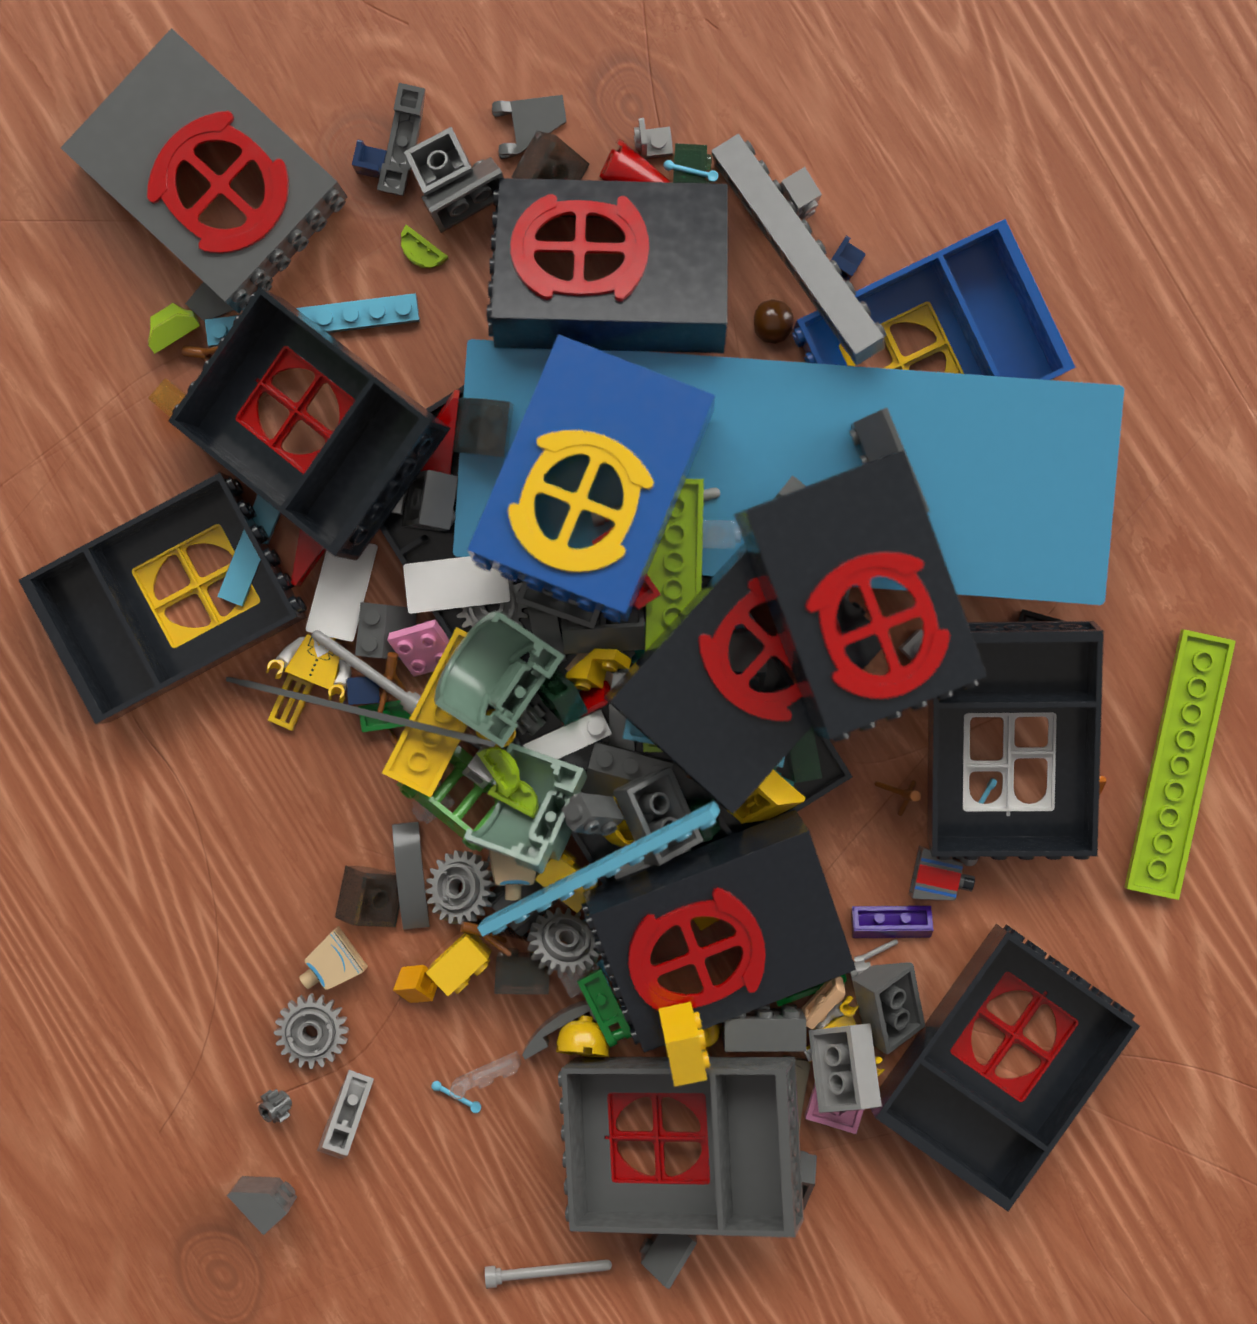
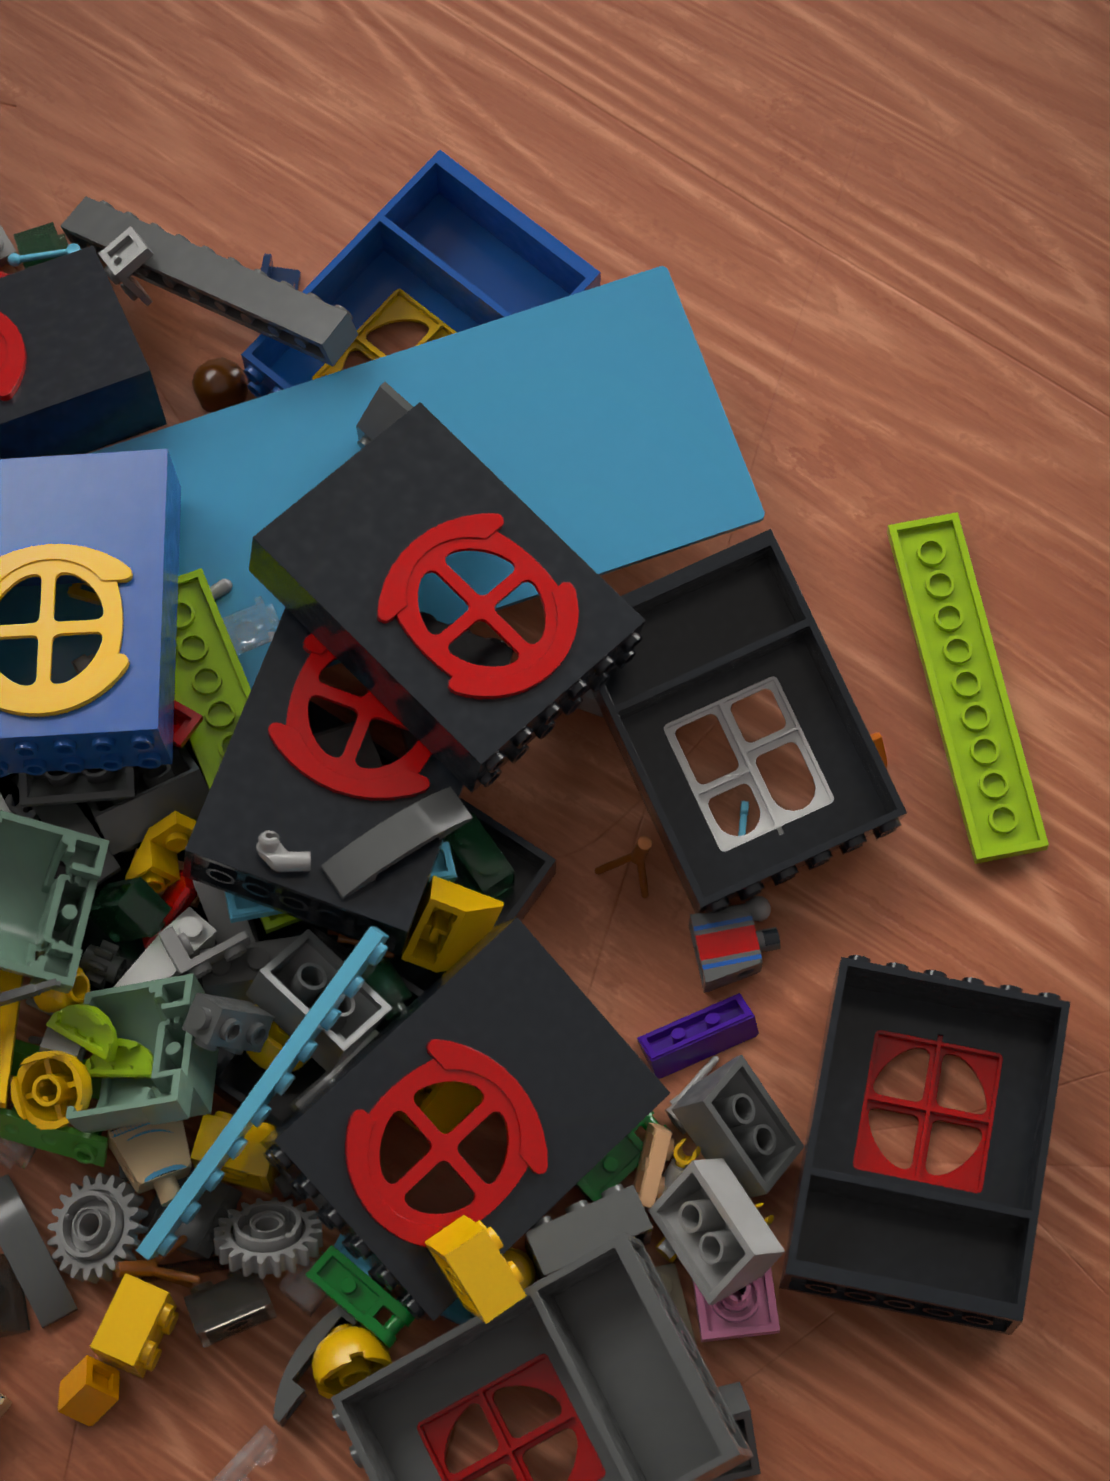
camera: 30 degrees left, 20 degrees down
light grey brick [780,167,822,220] -> none
none -> yellow cylinder [11,1050,92,1130]
none -> light grey bracket [99,226,154,306]
none -> light grey bracket [158,926,251,979]
none -> light grey arm [256,831,311,872]
none -> dark grey slope [321,787,473,899]

